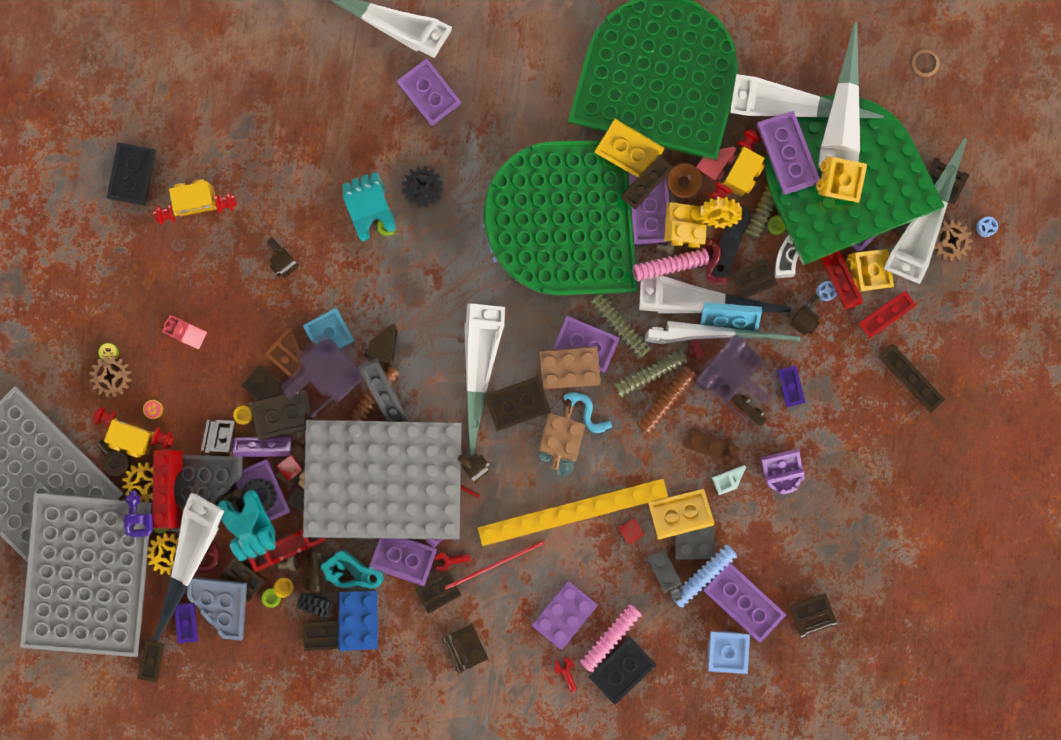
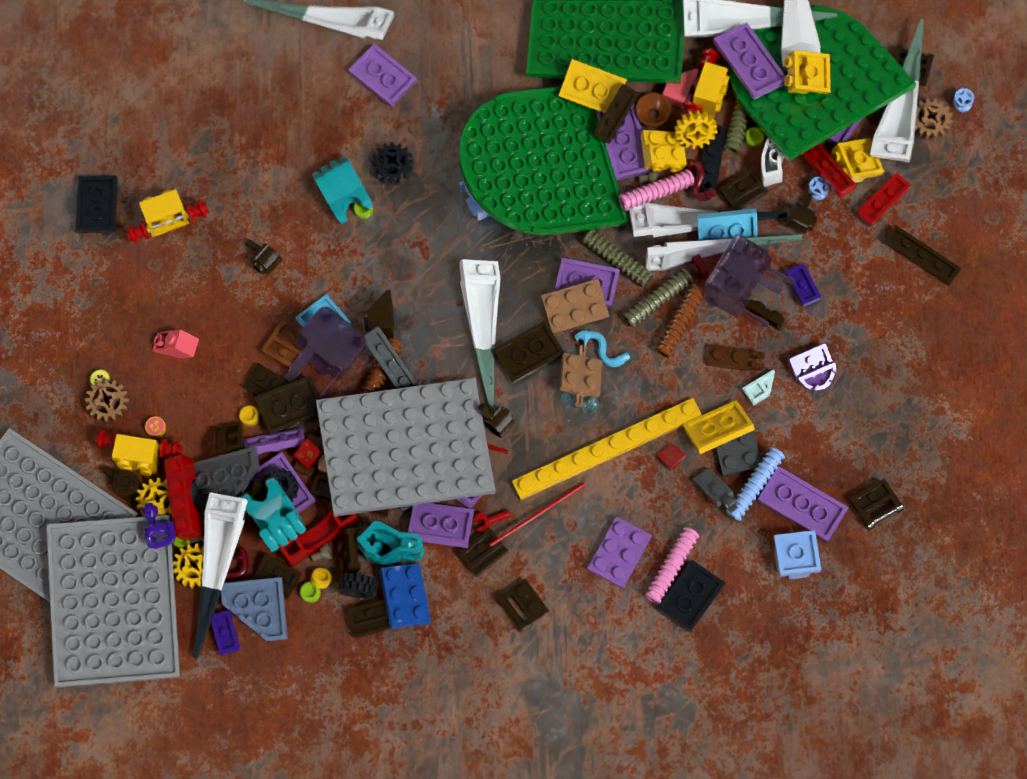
camera: 10 degrees left, 15 degrees down
dark brown plate [137,640,165,682] -> none
red bar [554,656,577,692] -> none

